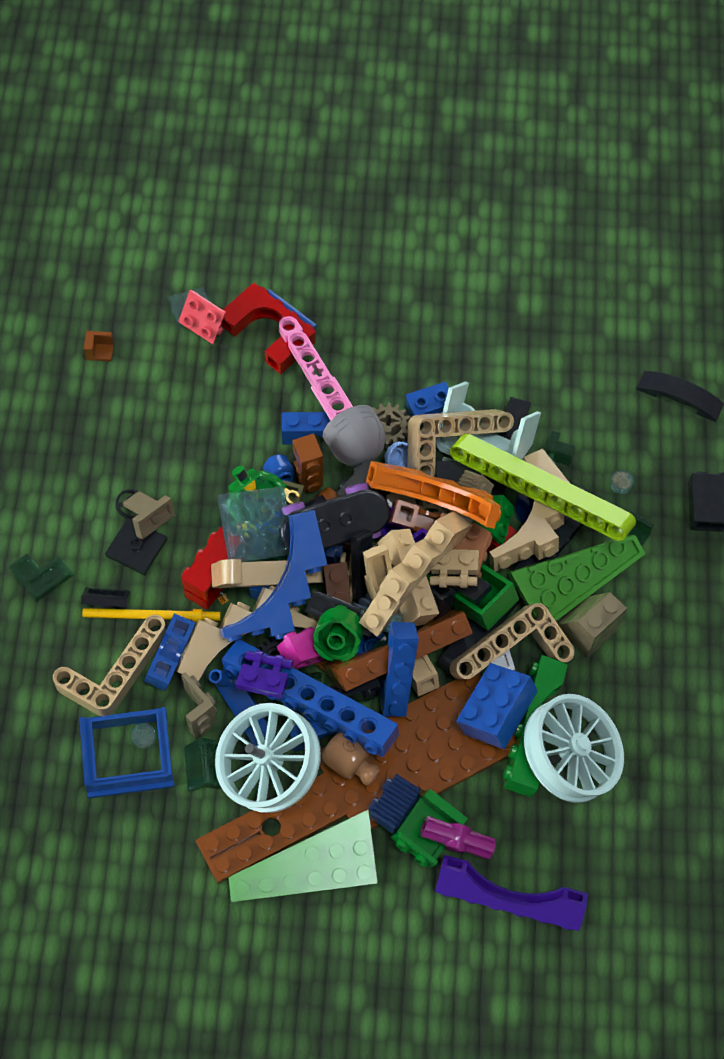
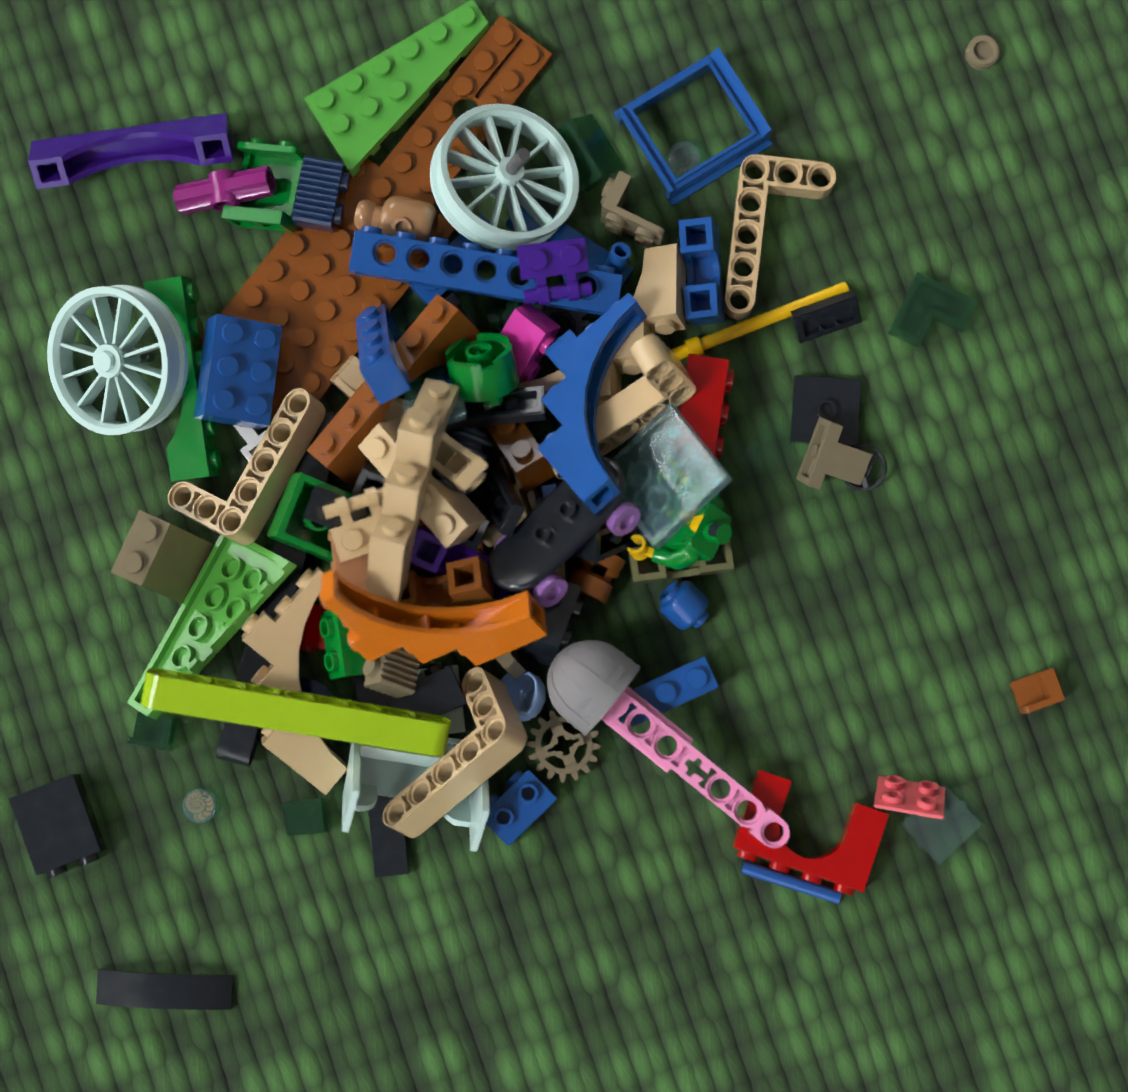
camera: 165 degrees right, 20 degrees up
dark orange arch [292,433,323,493] -> none

